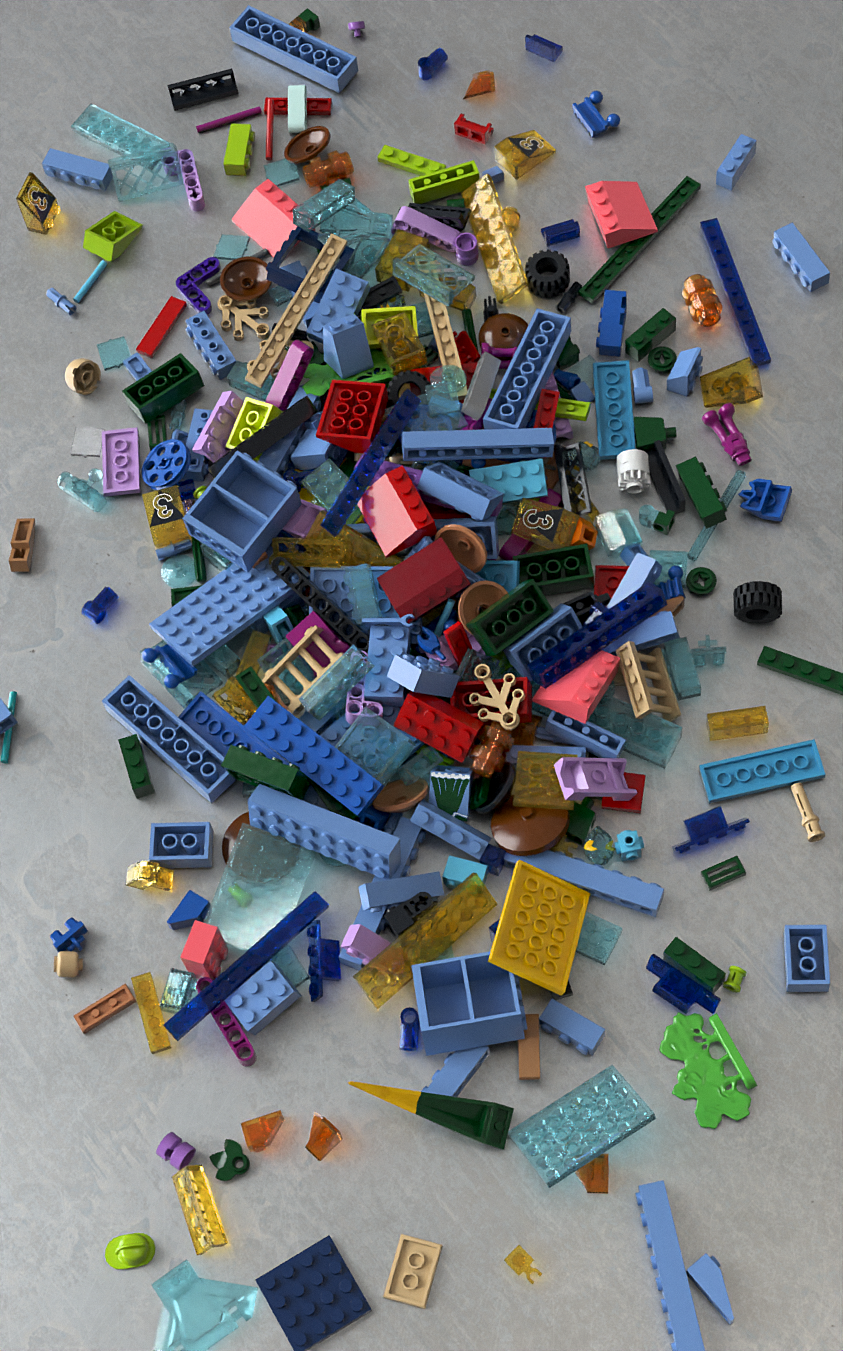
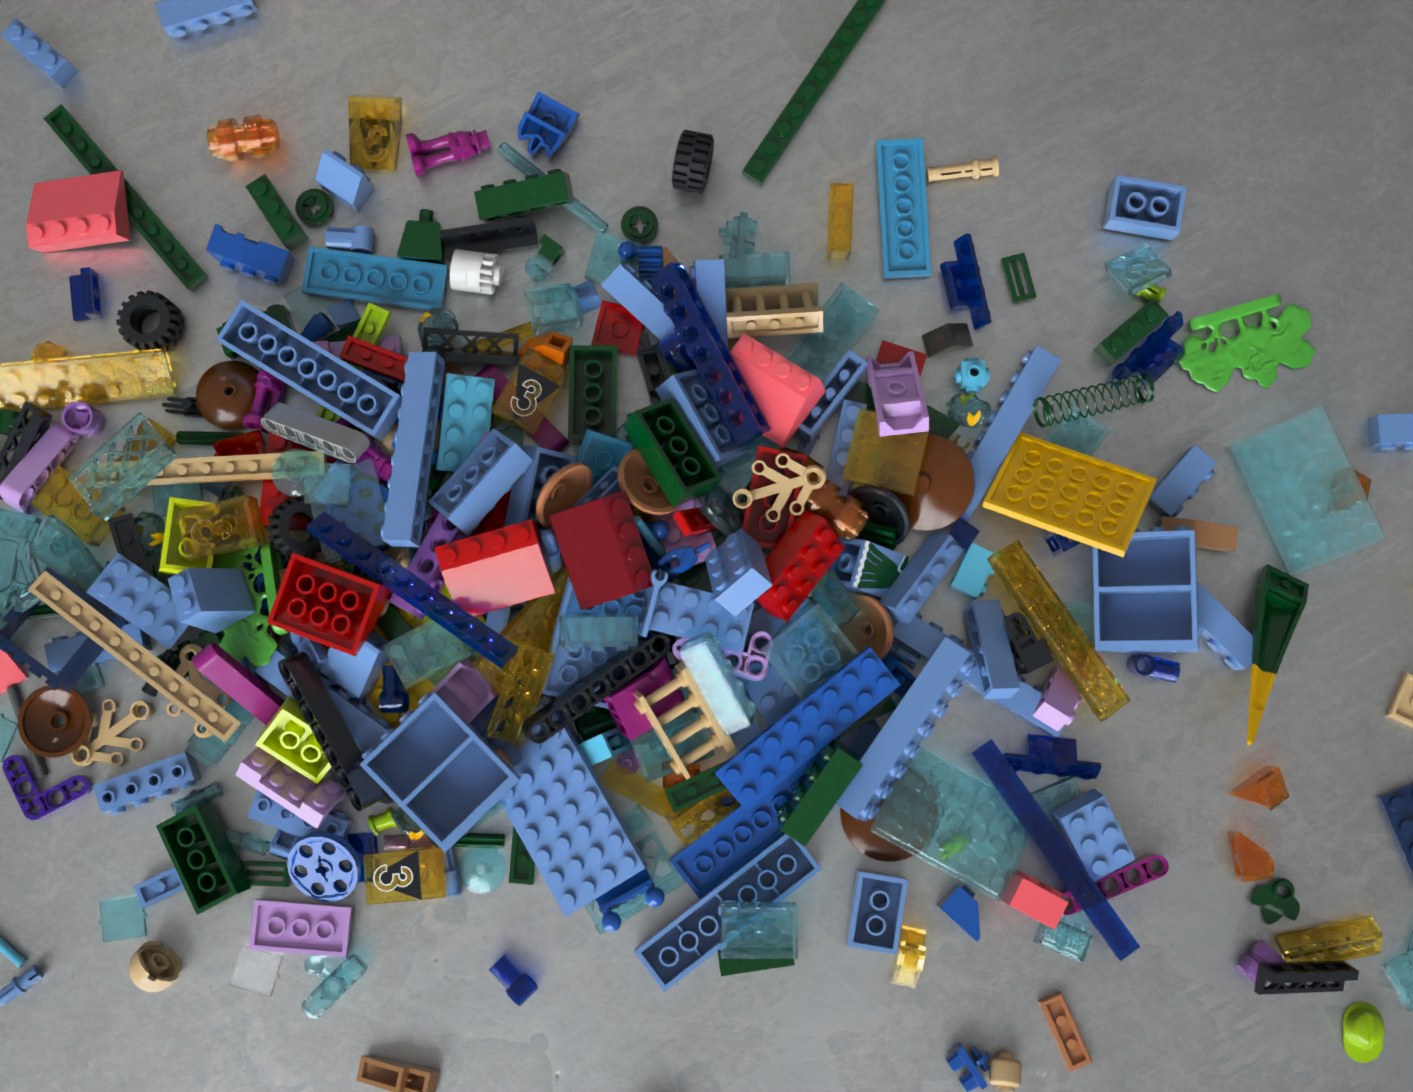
camera: 85 degrees left, 20 degrees up
clear yellow plate [131,972,172,1054] -> none
red tile [136,296,187,358] -> none
black axle [555,281,582,314] -> none
clear blue plate [700,218,771,367] -> none
none -> clear light blue pin [171,781,223,815]
none -> clear light blue brick [720,902,798,959]
none -> clear smoke slope [921,323,973,358]
none -> dark green piece [1033,373,1155,428]
none -> clear light blue plate [1104,243,1172,297]
none -> black fence [1254,960,1359,995]

